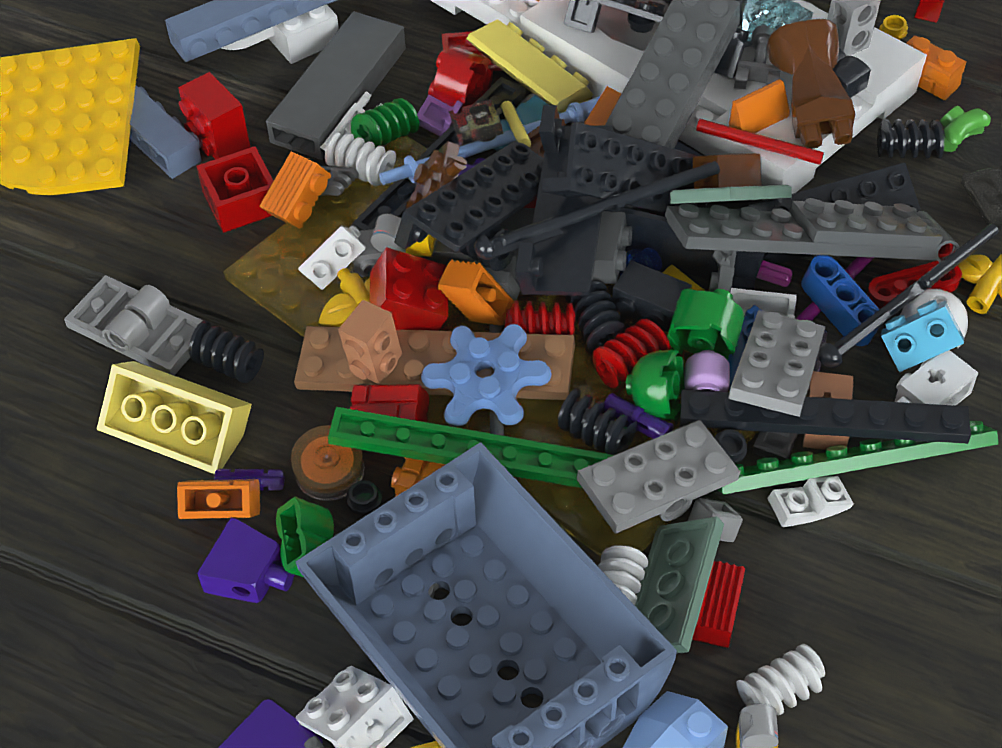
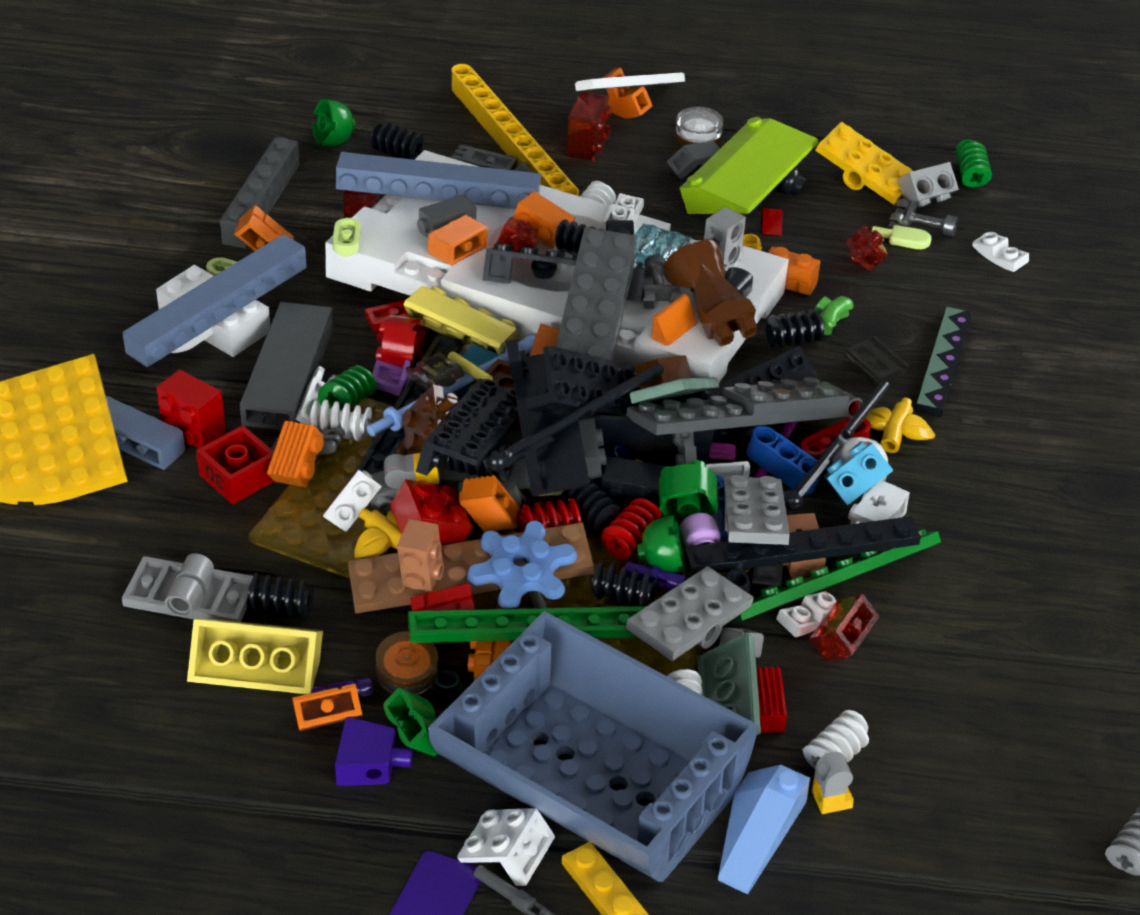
camera: 20 degrees left, 10 degrees down
red bar [696,119,824,165] -> none
none -> clear red brick [810,593,880,661]

